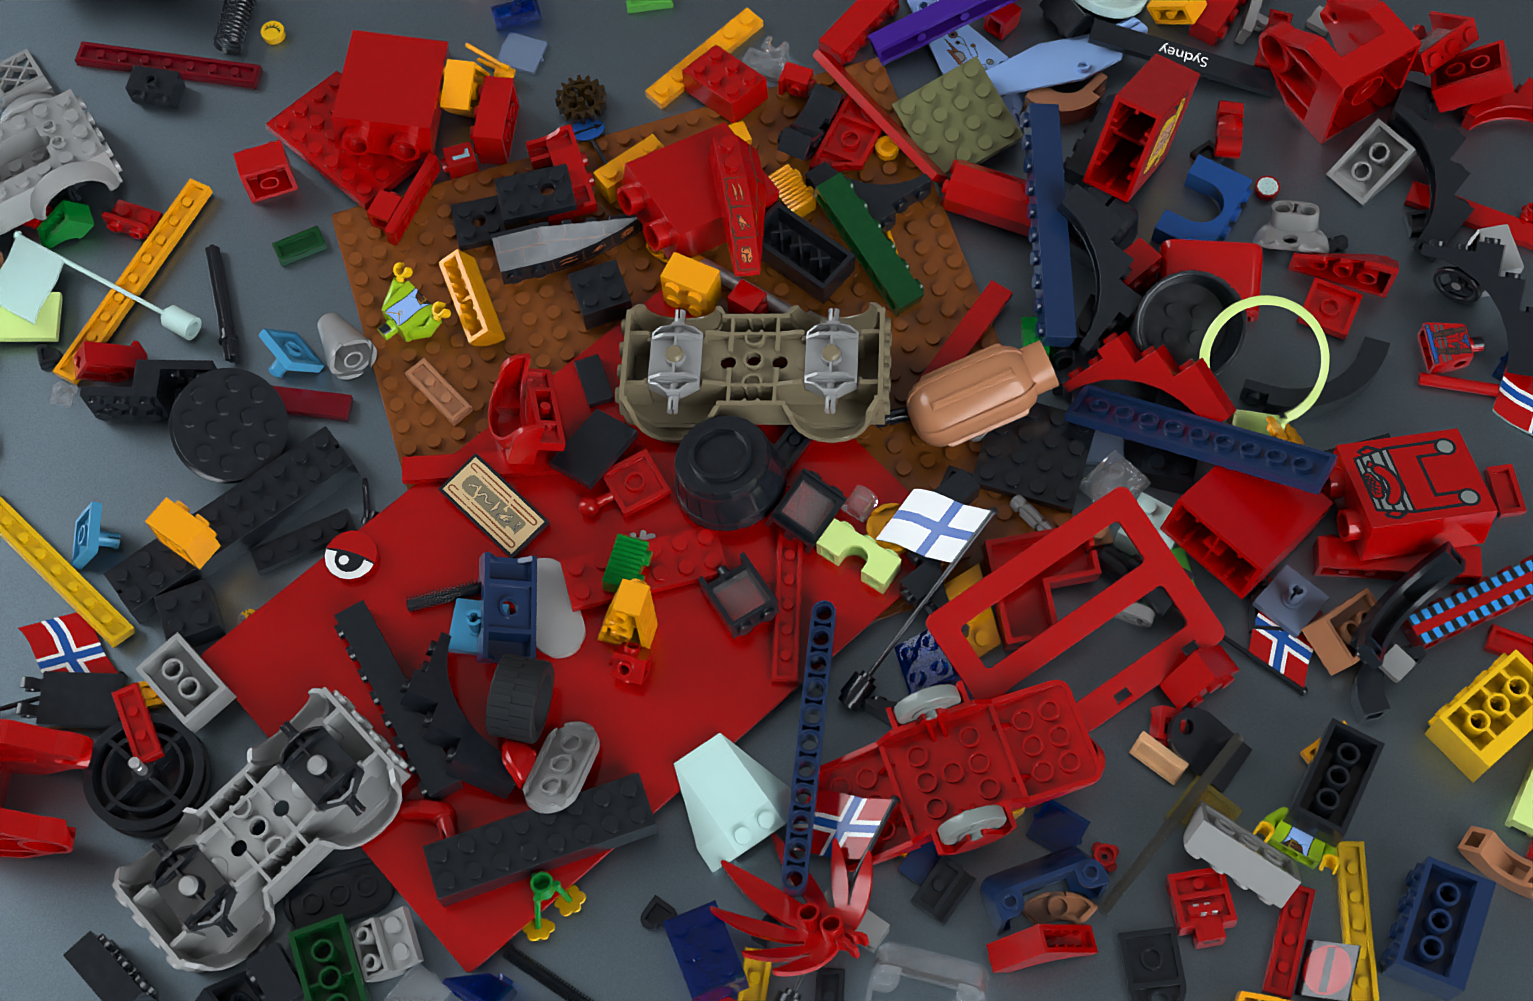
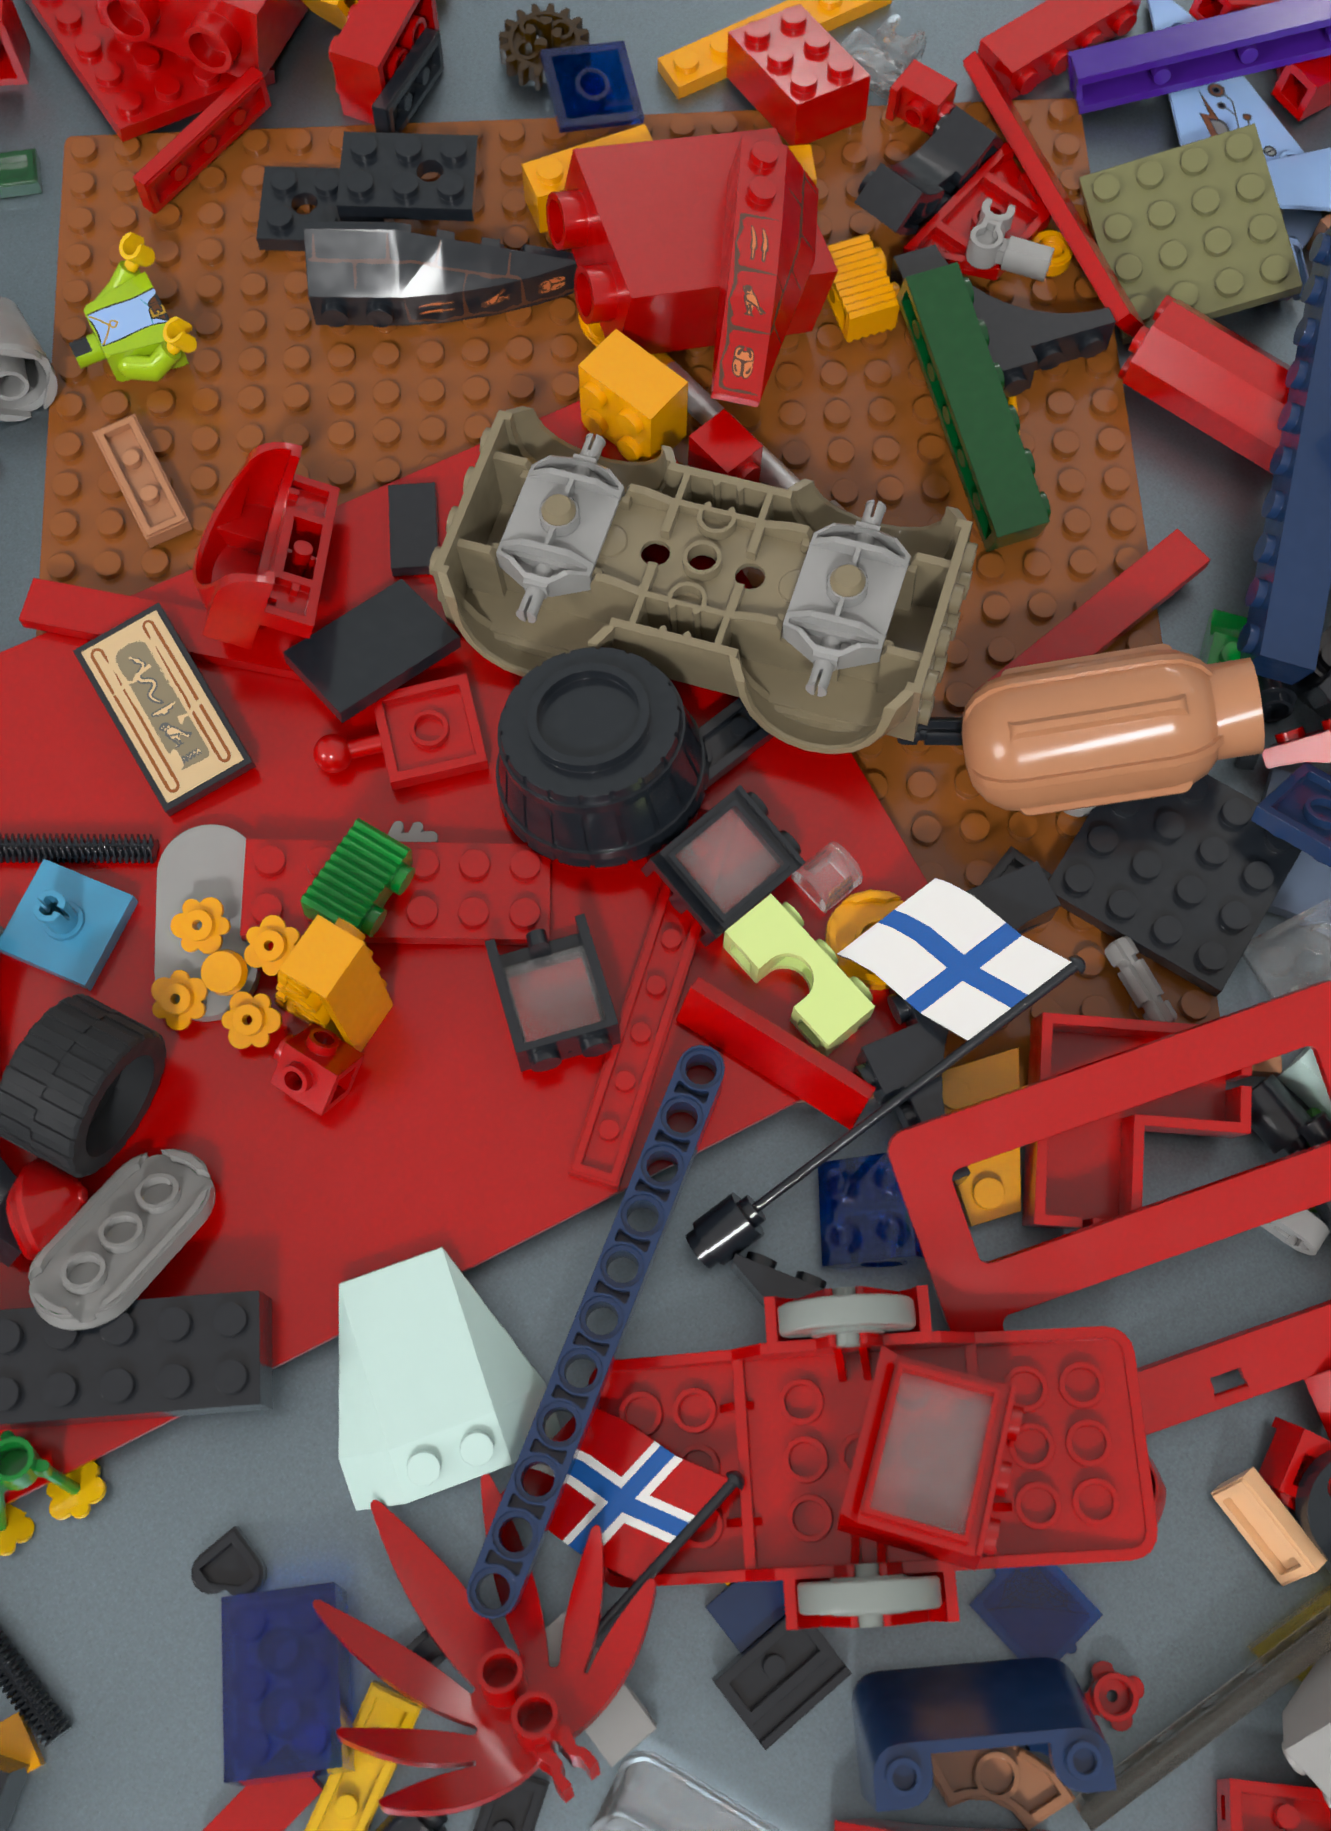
camera: 10 degrees right, 5 degrees up
red brick [367,189,402,230] -> none
light orange brick [438,249,506,346] -> none
red brick [440,141,479,179] -> none
dark blue piece [477,552,537,664] -> none
red bracket [525,124,598,226] -> none
black brick [568,259,632,330] -> none
blue piece [572,119,608,165] -> none
black brick [761,201,855,304] -> none
none -> light orange plant [151,897,300,1049]
none -> black tile [372,28,444,133]
none -> clear blue slope [540,41,644,133]
none -> red tile [676,977,876,1130]
none -> window [837,1345,1024,1571]
none -> light grey bar [966,198,1054,282]

